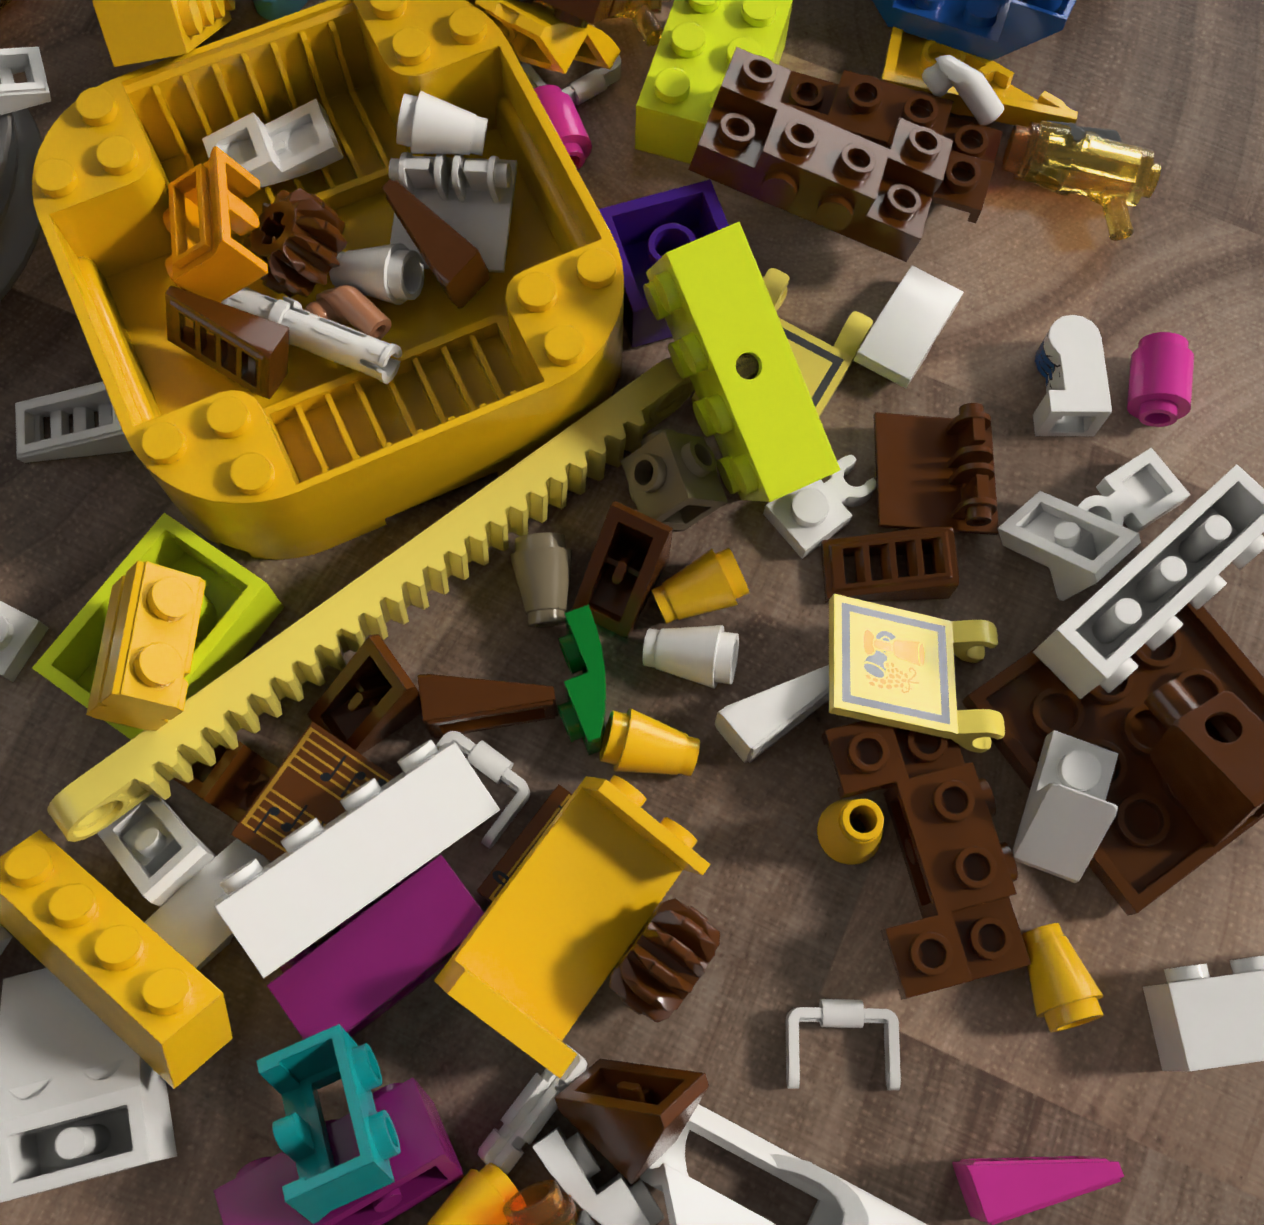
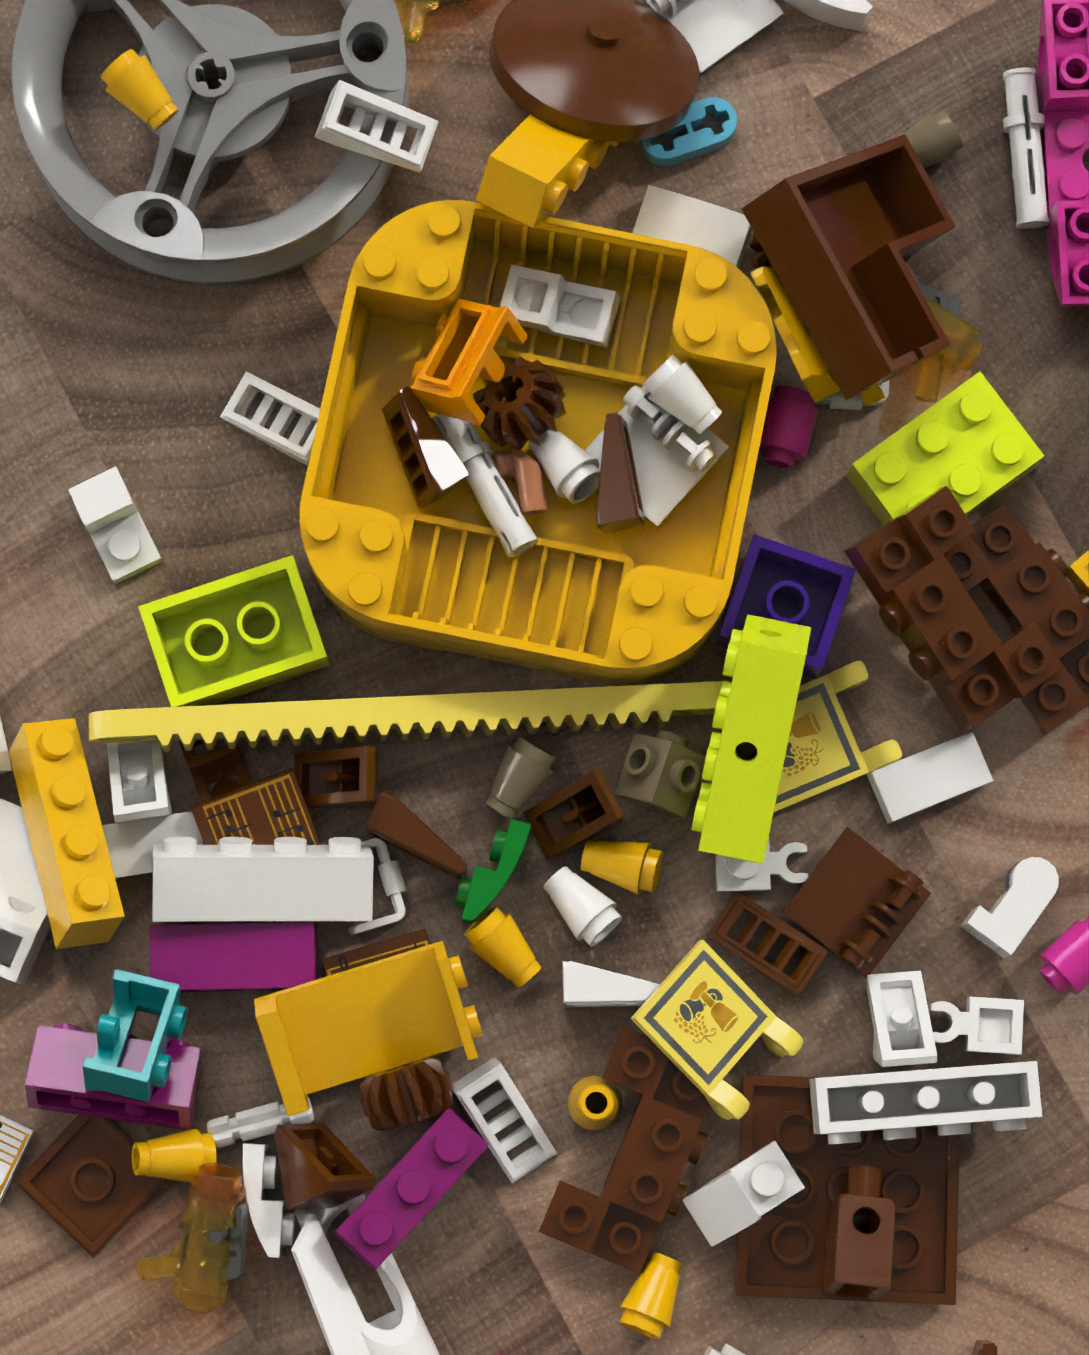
camera: 35 degrees right, 10 degrees up
yellow brick [86,561,206,731] -> none
white piece [785,999,901,1091] -> none
none -> magenta brick [332,1108,489,1273]
none -> white slope [452,1058,558,1183]

